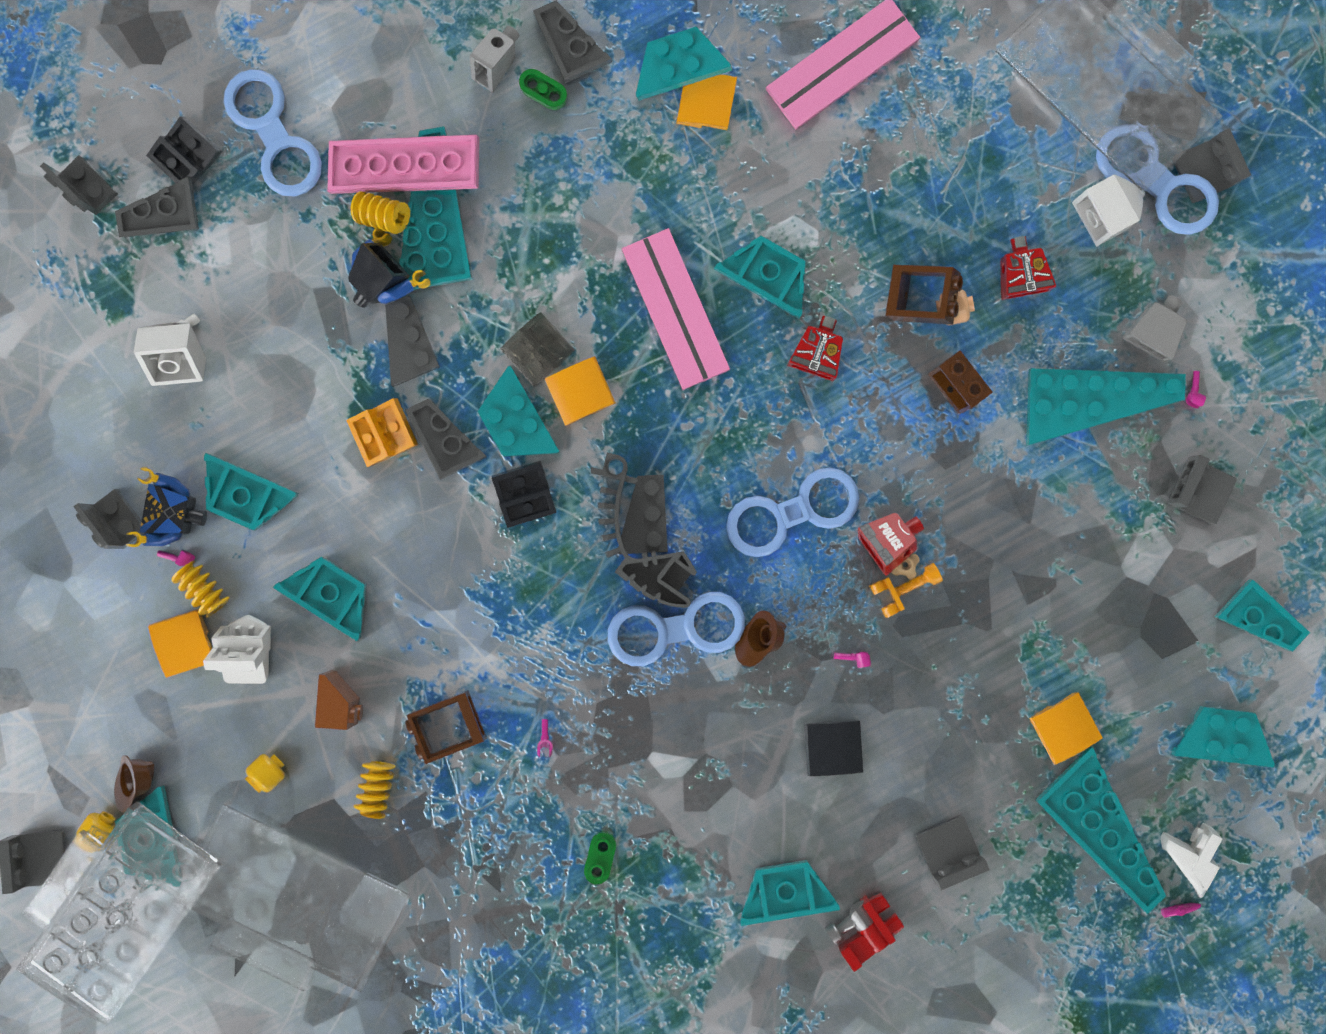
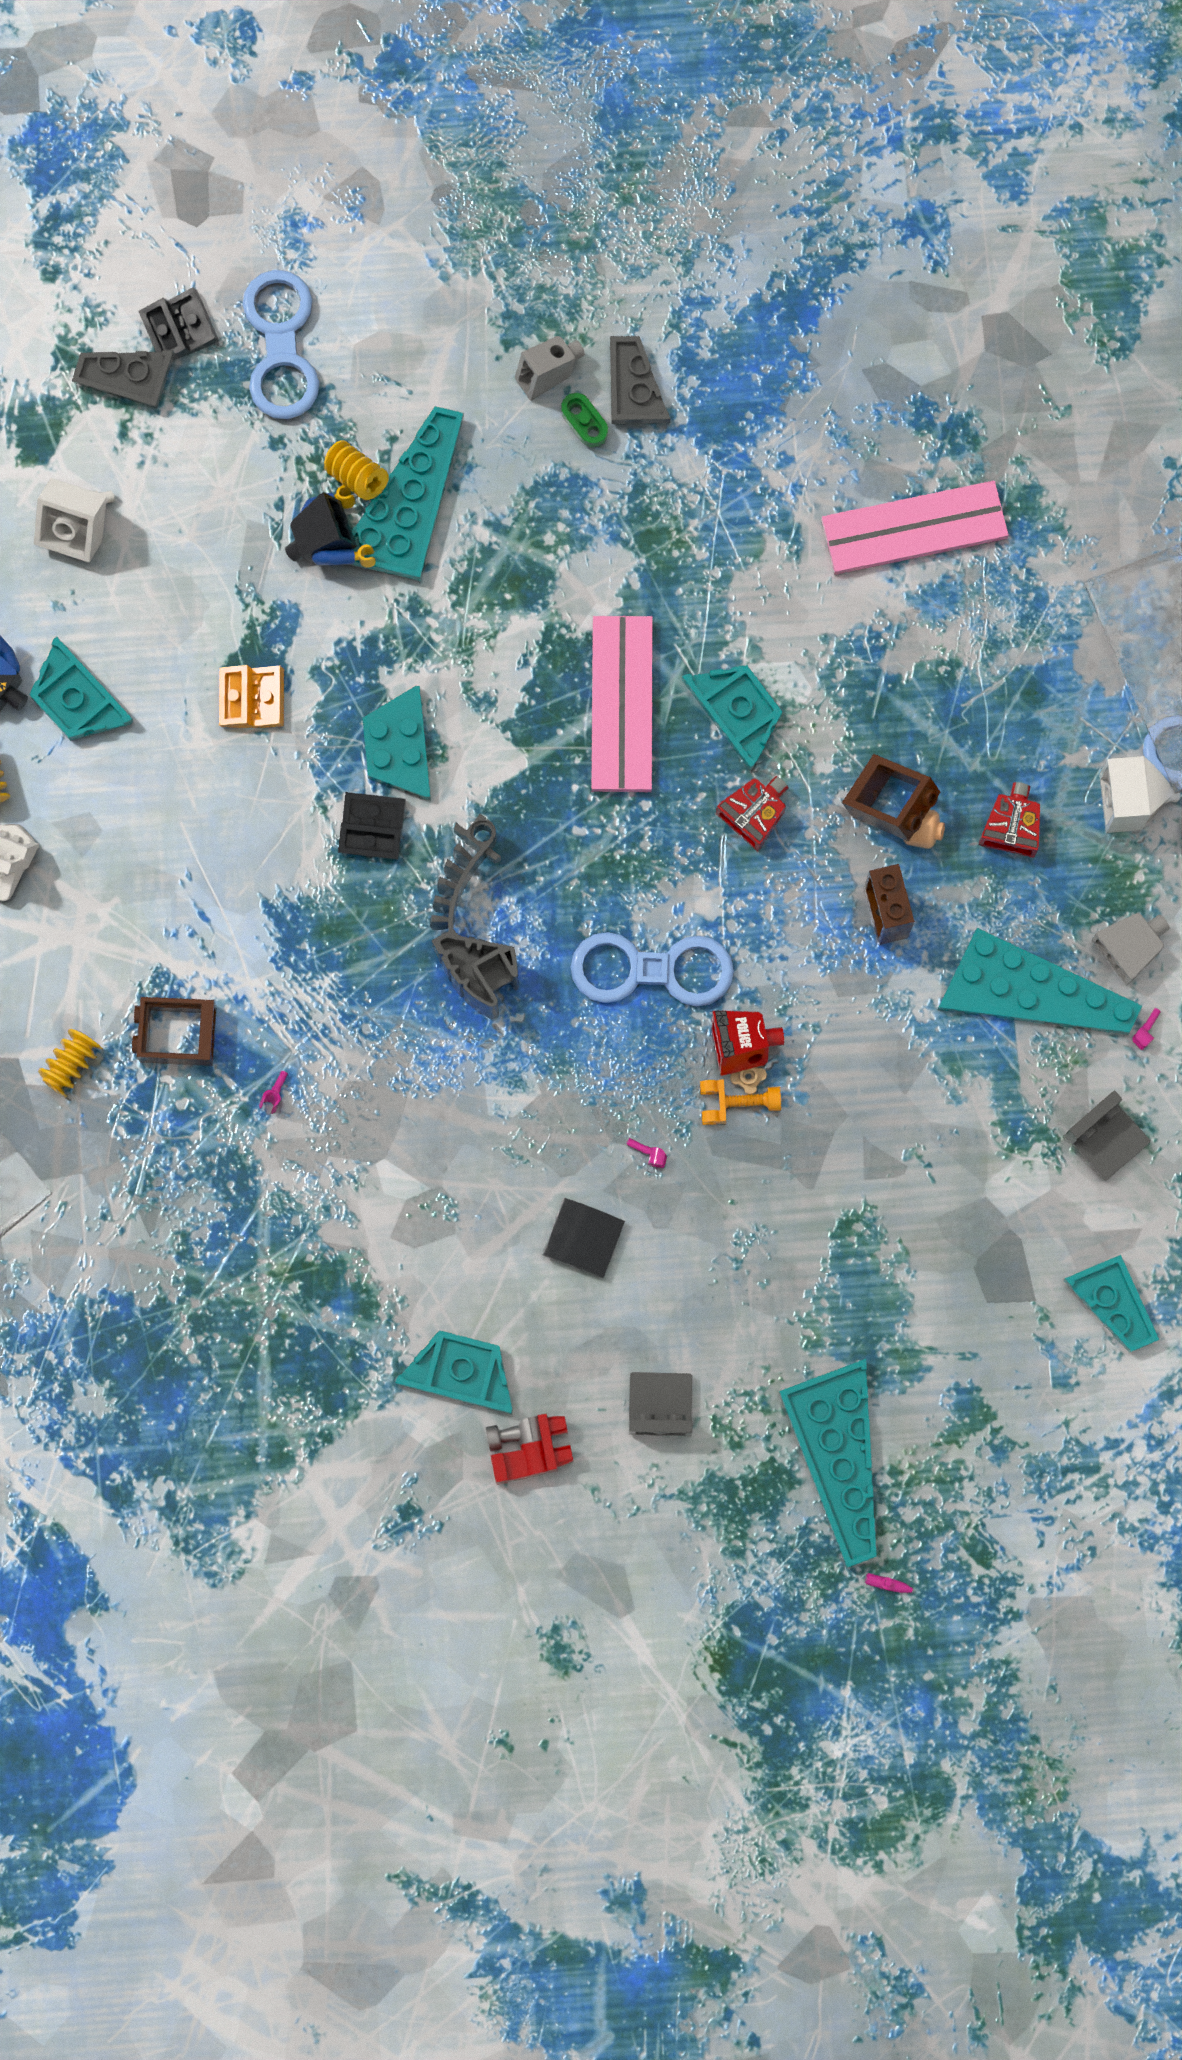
camera: 20 degrees right, 10 degrees down
dark grey bracket [40,155,118,215] -> none
teal wing [273,557,367,641] -> none
dark orange slope [315,670,363,730] -> none
bright pink tile [328,135,479,194] -> none
dark grey wing [385,295,440,387] -> none
dark grey wing [405,399,487,480] -> none
clear smoke slope [500,312,575,387] -> none
light orange slope [545,356,616,426] -> none
green plate [584,831,616,884] -> none
light blue bar [607,592,745,666] -> none
dark grey wing [616,475,668,555] -> none
teal wing [636,26,733,101] -> none
light orange slope [676,74,737,130] -> none
reddish brown piece [735,610,786,667] -> none
light orange slope [1029,692,1103,764] -> none
white piece [1160,823,1222,898] -> none
teal wing [1171,706,1275,768] -> none

